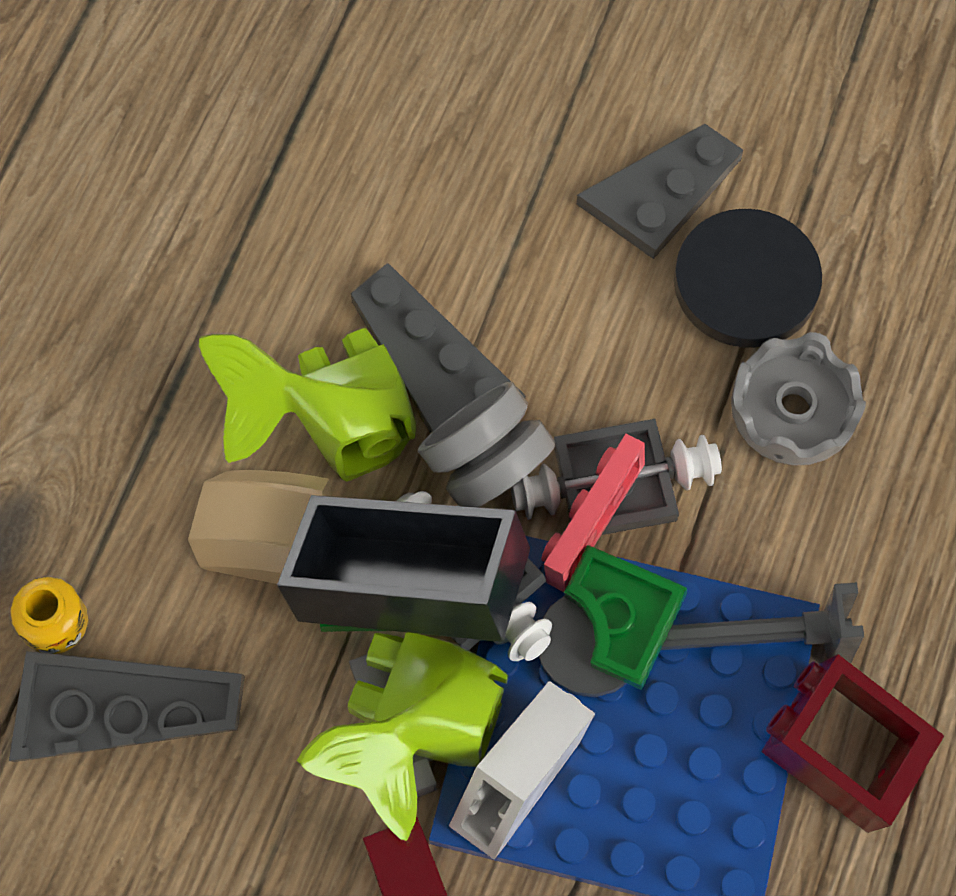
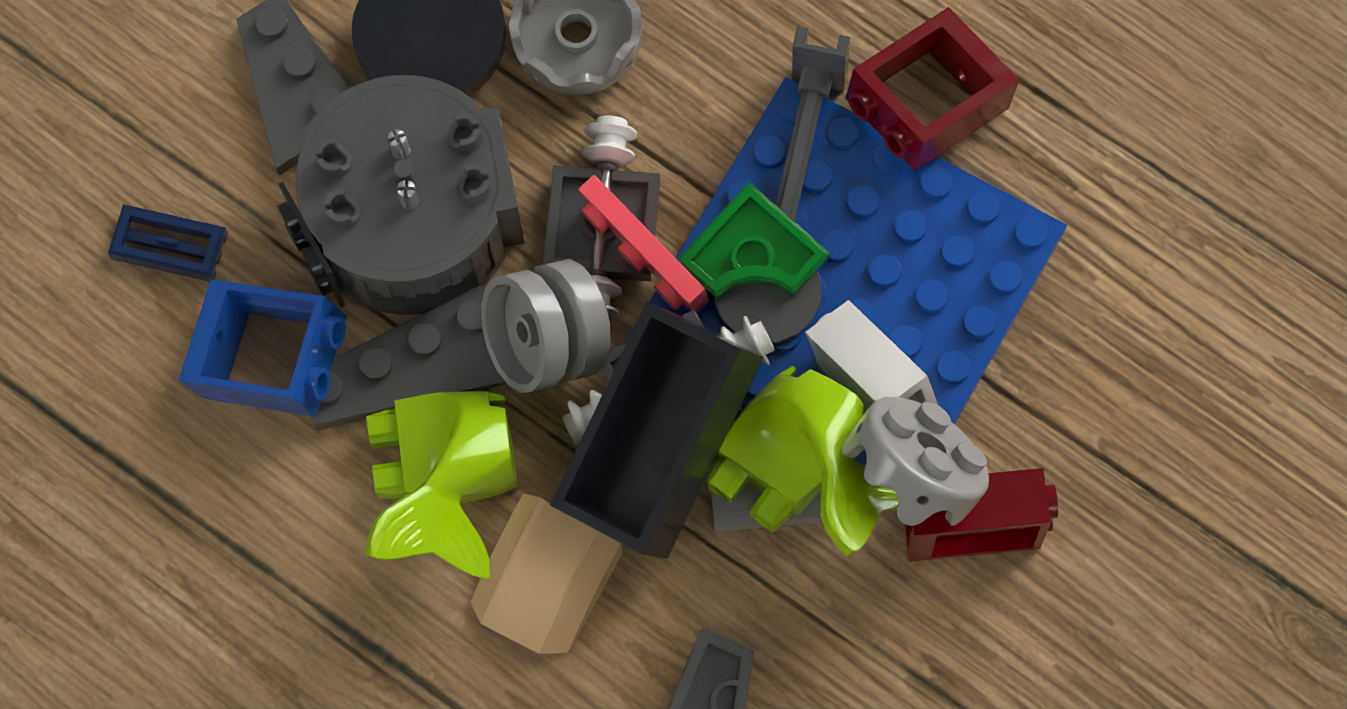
camera: 70 degrees left, 5 degrees up
none -> dark blue tile [108,204,228,282]
none -> blue window [179,279,347,417]
none -> dark grey piece [277,75,525,315]
none -> light grey plate [841,397,989,526]

